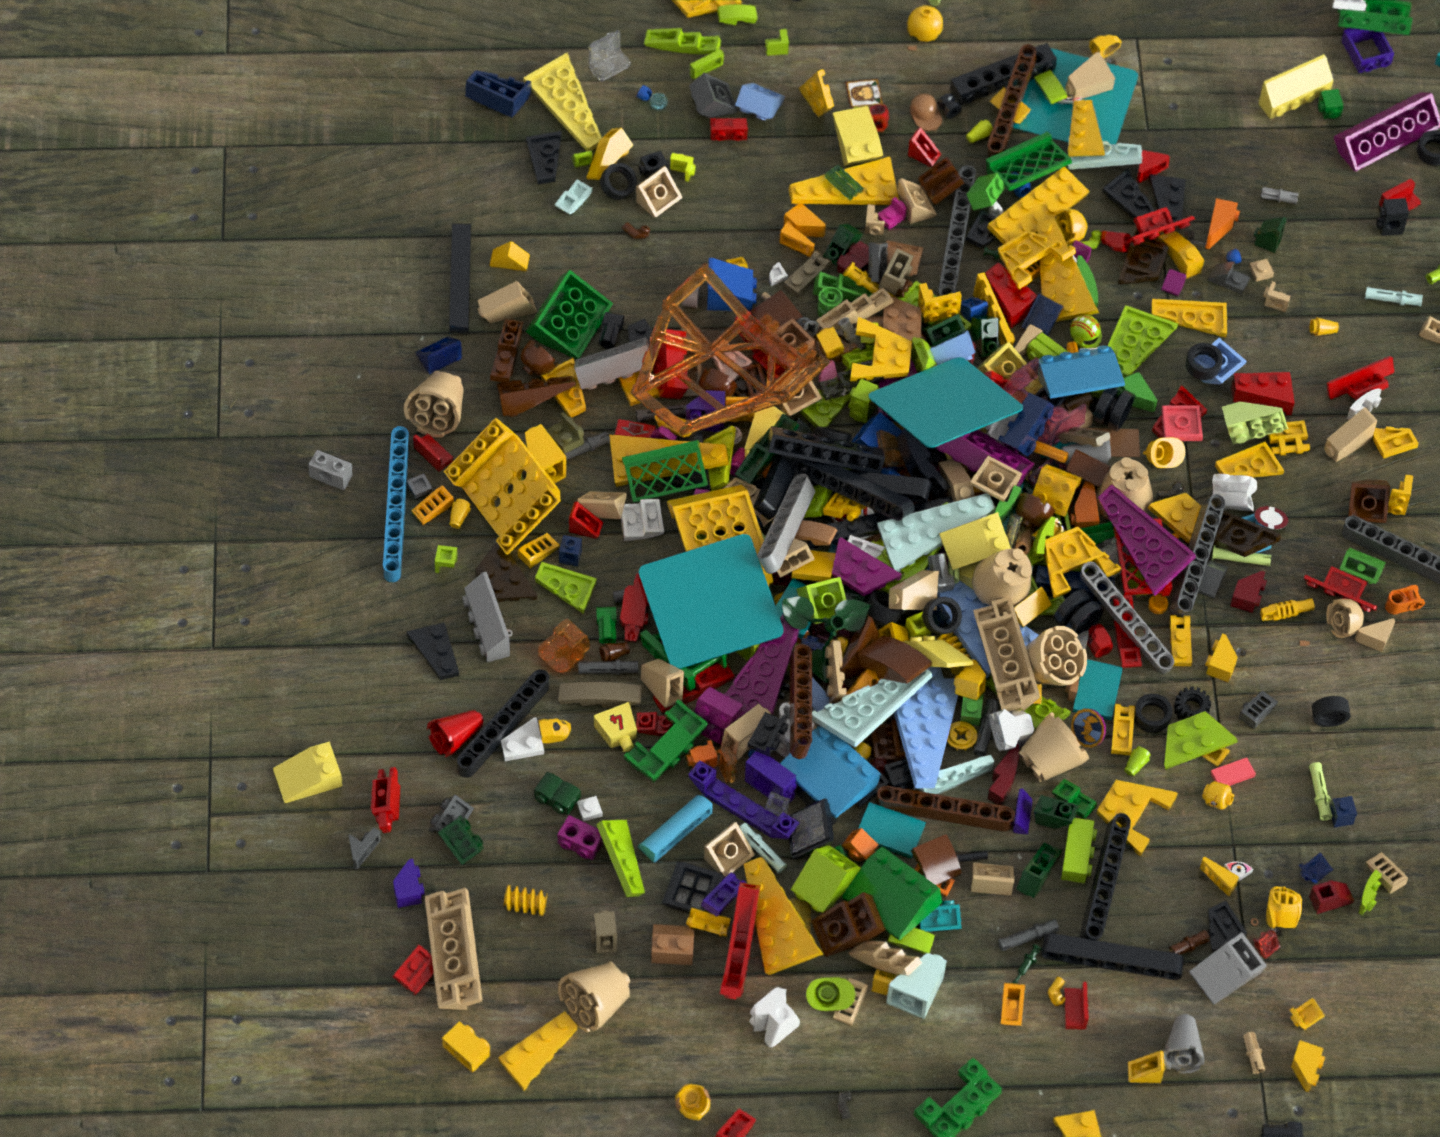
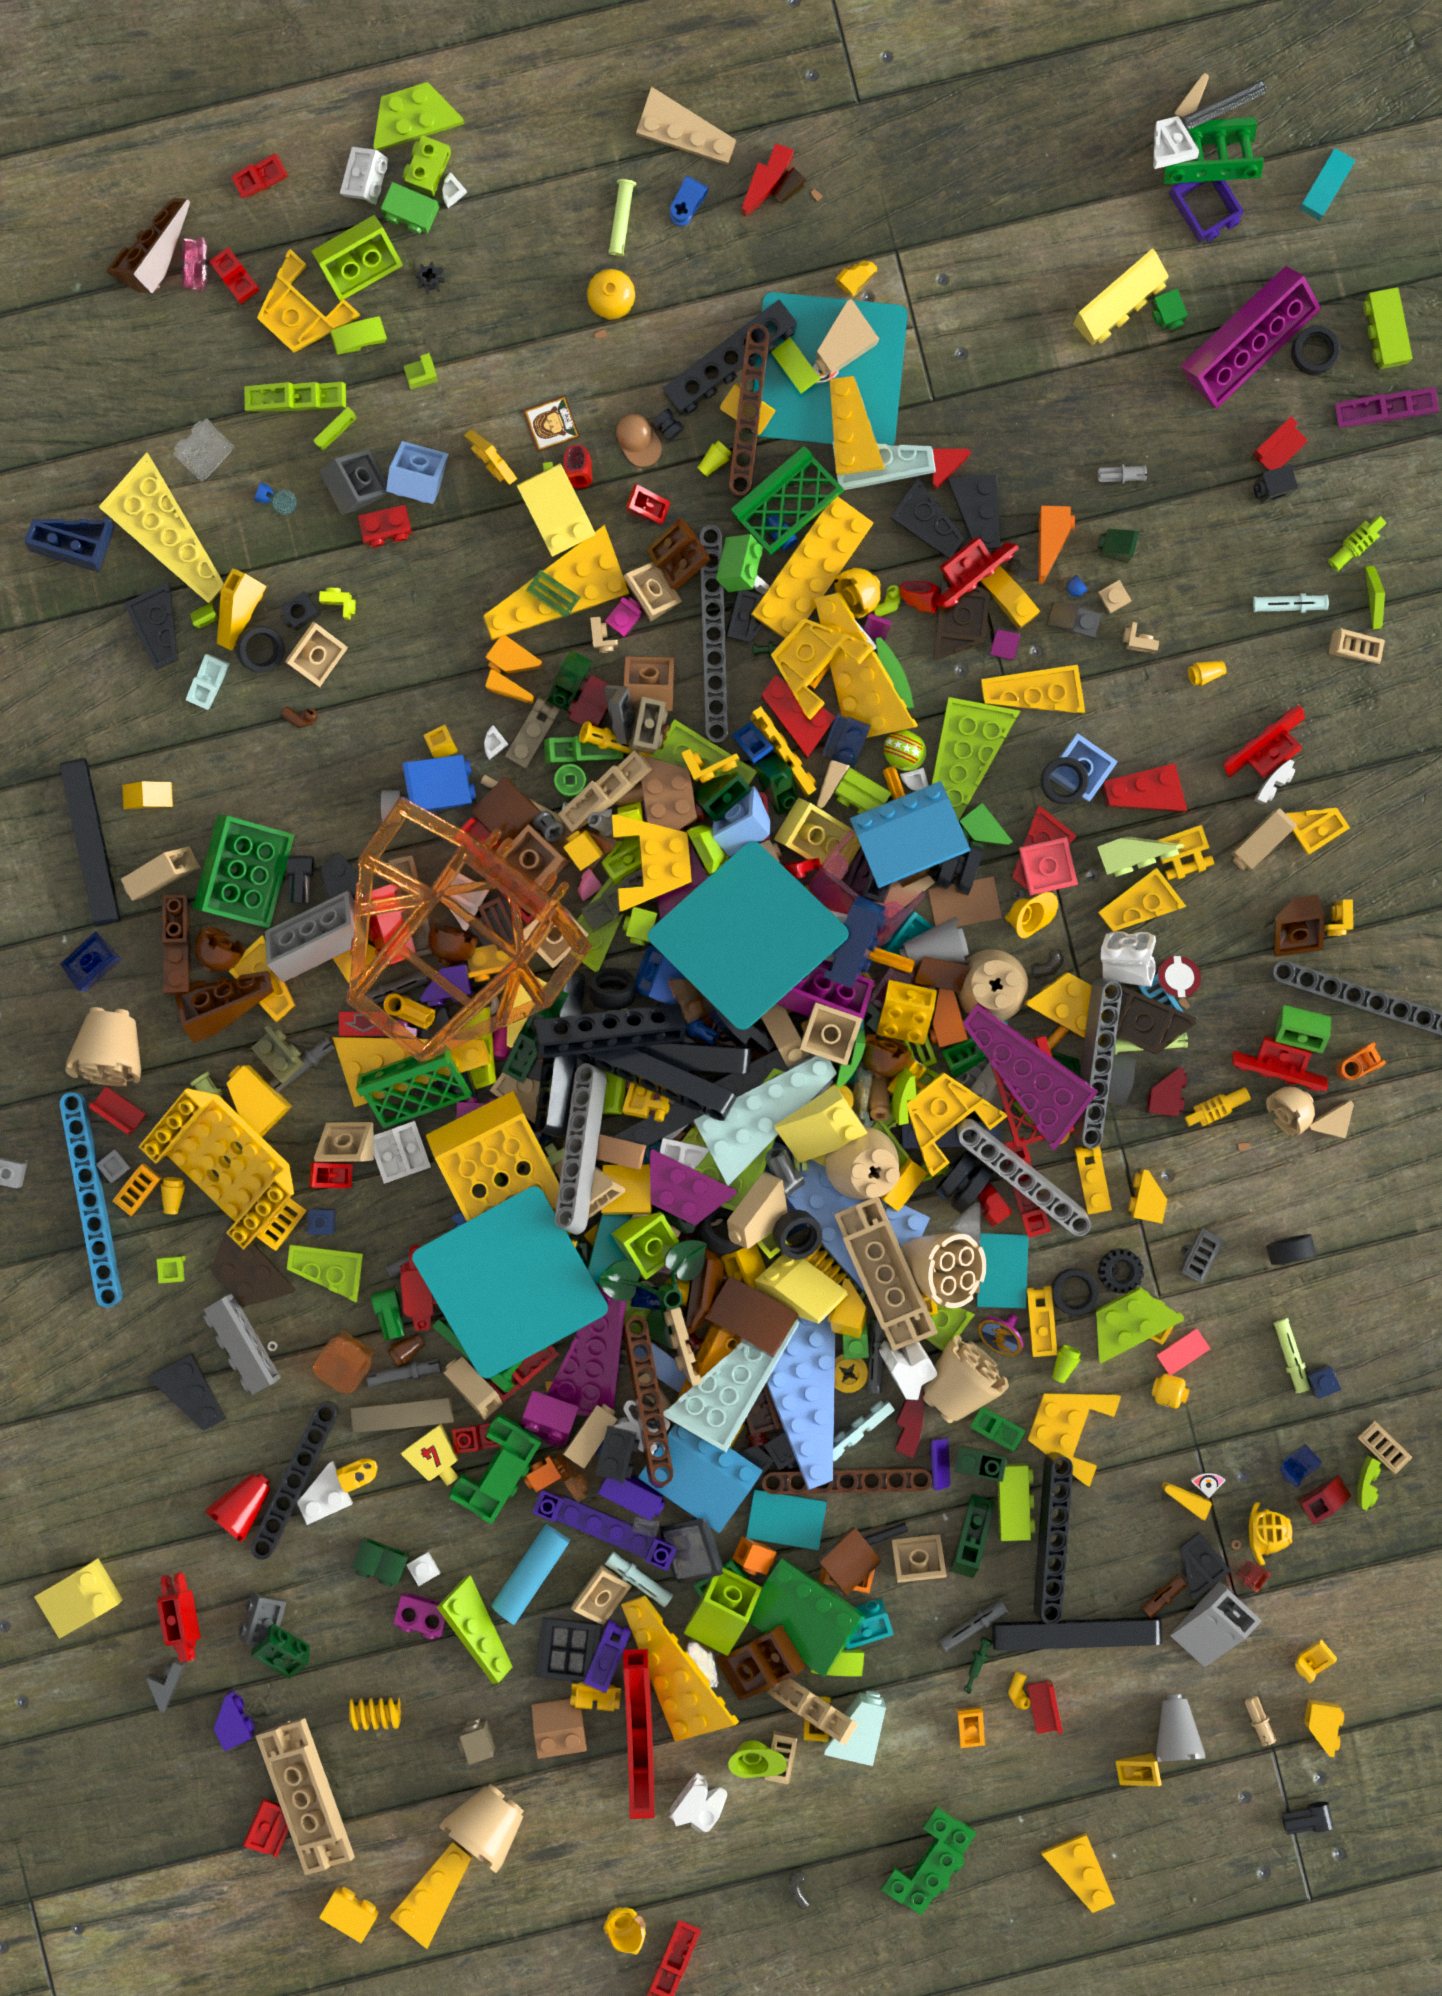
camera: 10 degrees left, 30 degrees up
dark tan plate [1059,427,1110,447] -> none

